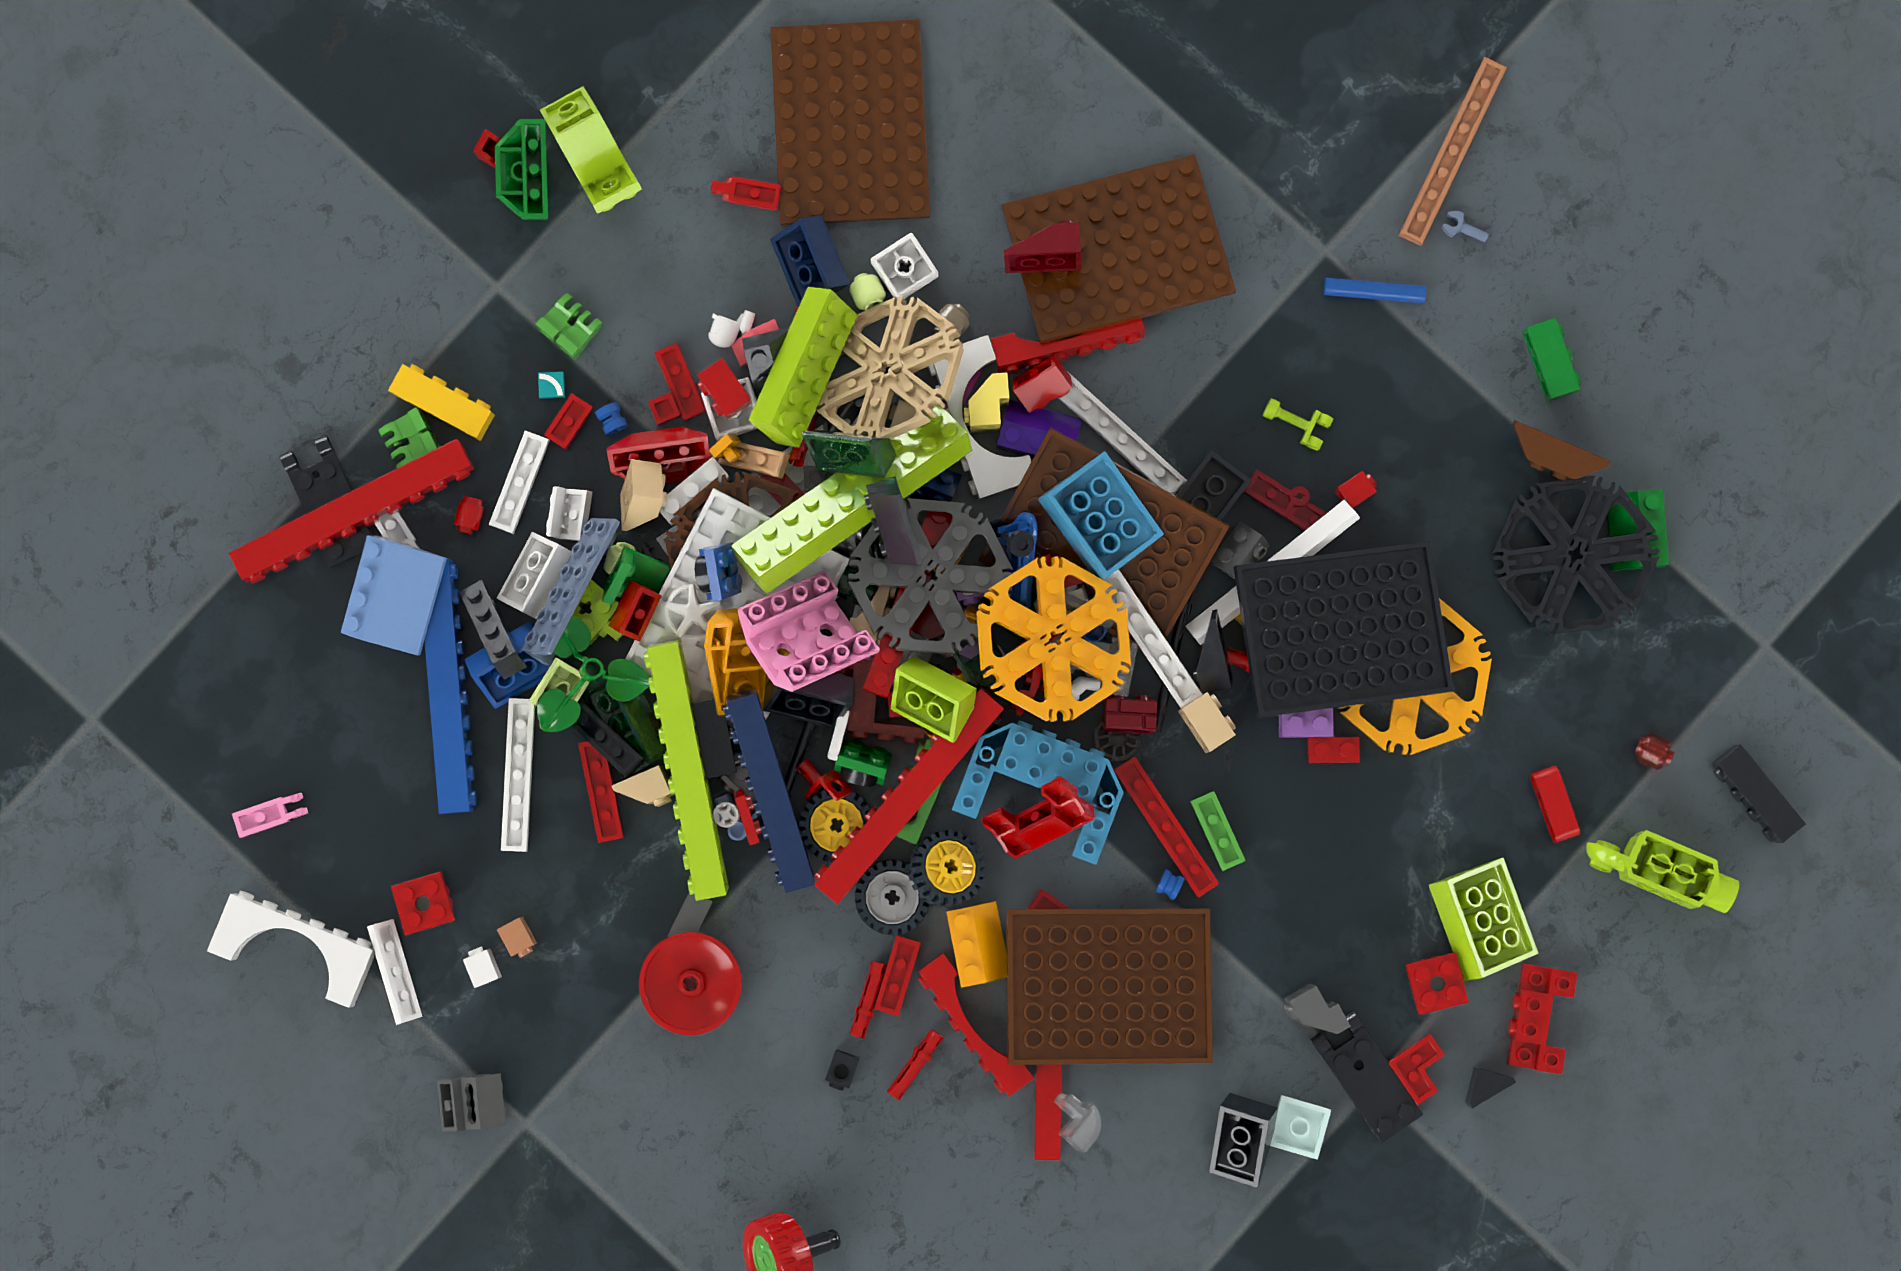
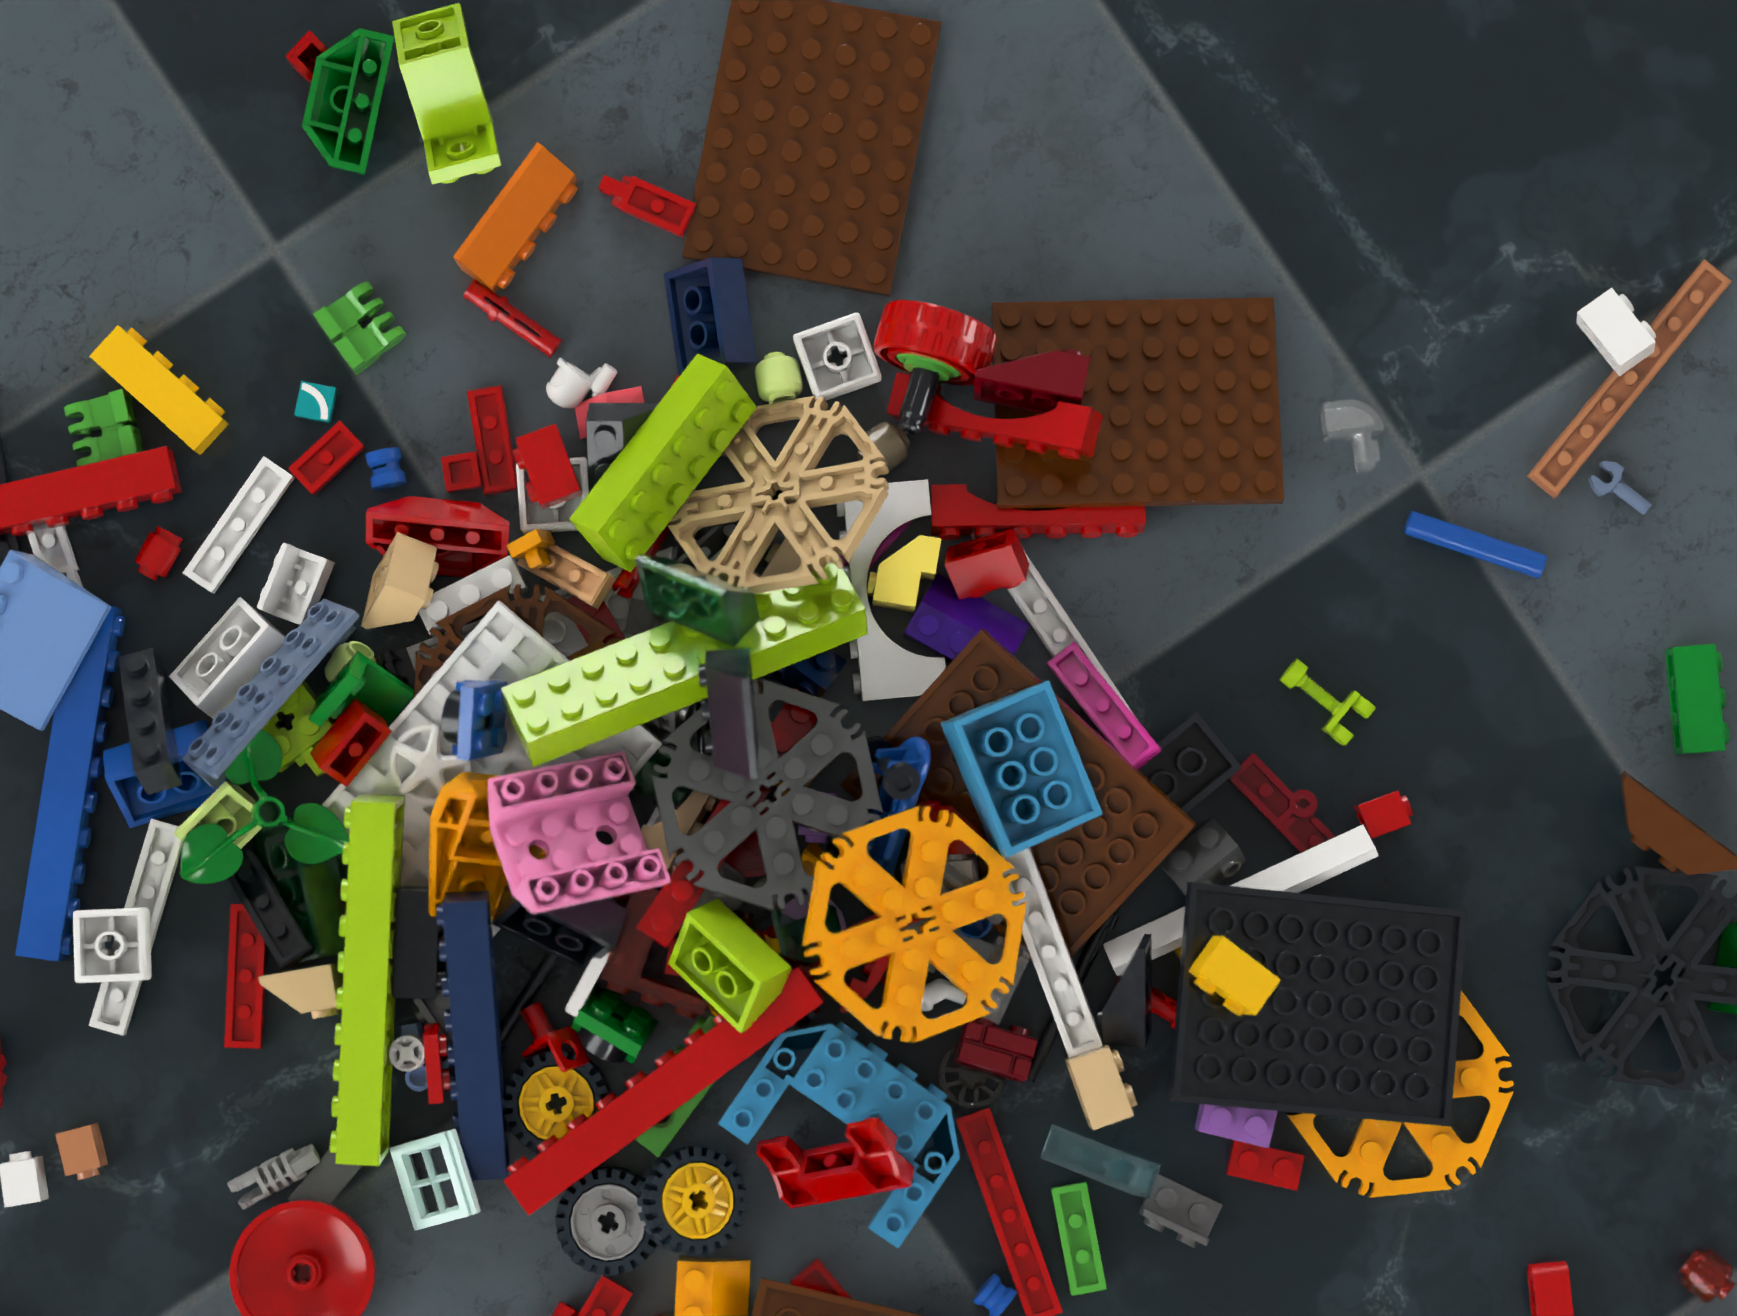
camera: 10 degrees right, 0 degrees up
none -> white brick [73,908,152,983]
none -> light grey hinge [227,1143,320,1210]
none -> light aqua piece [389,1128,481,1231]
none -> orange slope [453,142,578,293]
none -> red pin [463,279,562,358]
none -> red wheel [873,300,997,436]
none -> red arch [886,372,1103,460]
none -> clear light blue slope [1040,1124,1161,1199]
none -> dark pink tile [1046,641,1162,769]
none -> flat silver bracket [1139,1173,1223,1248]
none -> yellow brick [1189,936,1281,1017]
none -> clear brick [1318,399,1384,473]
none -> white brick [1576,288,1656,377]

